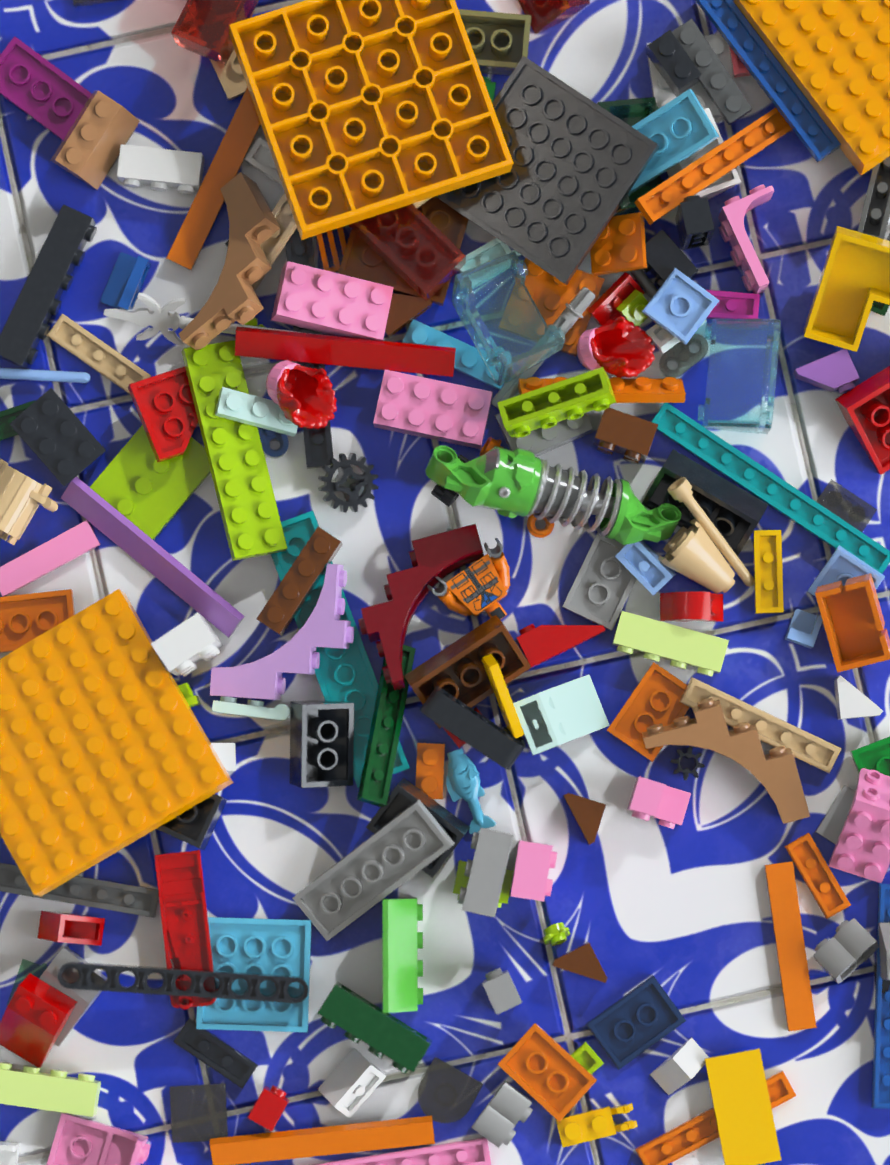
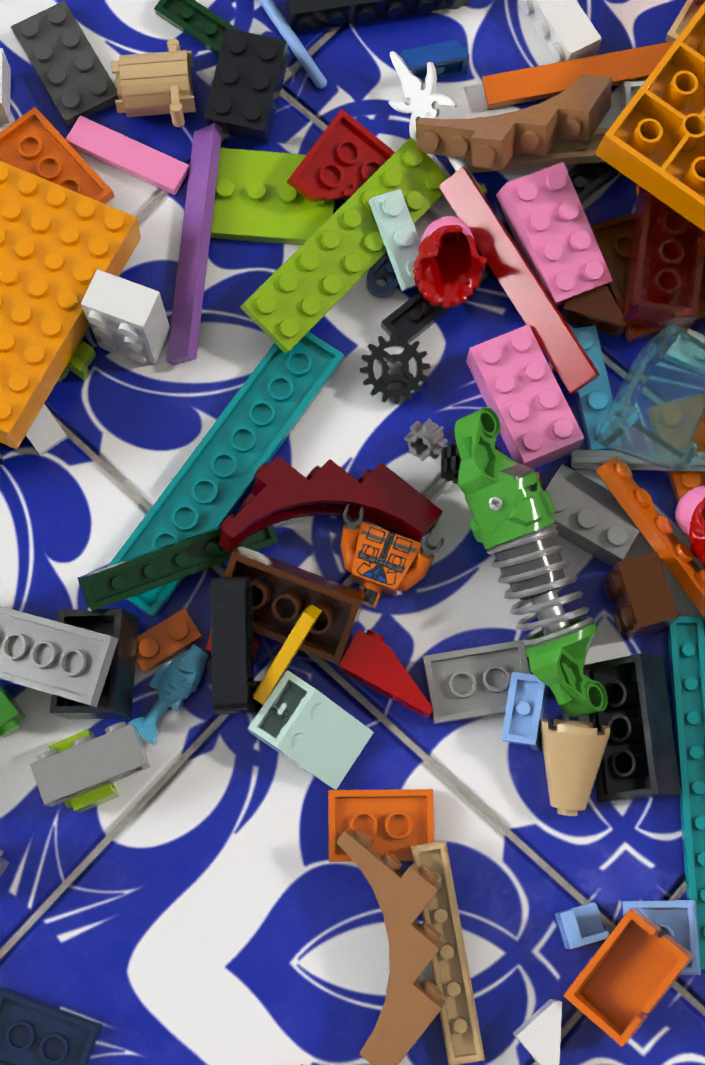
camera: 45 degrees right, 10 degrees down
tan tile [47,313,152,394] -> none
lavender arch [210,564,354,700] -> none
light aqua plate [212,696,290,721] -> none
reddish brown brick [257,527,343,636] -> none
black slope [290,700,354,788] -> none
orange tile [316,227,347,273] -> none
lime brick [497,367,616,438] -> none
bright pink brick [510,841,557,901] -> none
orange plate [527,514,554,538] -> none
lime plate [543,922,571,946] -> none
reddish brown slope [552,942,607,983] -> none
reddish brown slope [563,793,606,845] -> none
yellowish green brick [612,611,729,677] -> none
bright pink brick [627,777,691,829] -> none
red brick [660,592,723,622] -> none
tan piece [668,477,754,586] -> none
black gear [670,746,705,781] -> none
yellow plate [753,530,784,614] -> none
none -> light grey gear [404,418,448,461]

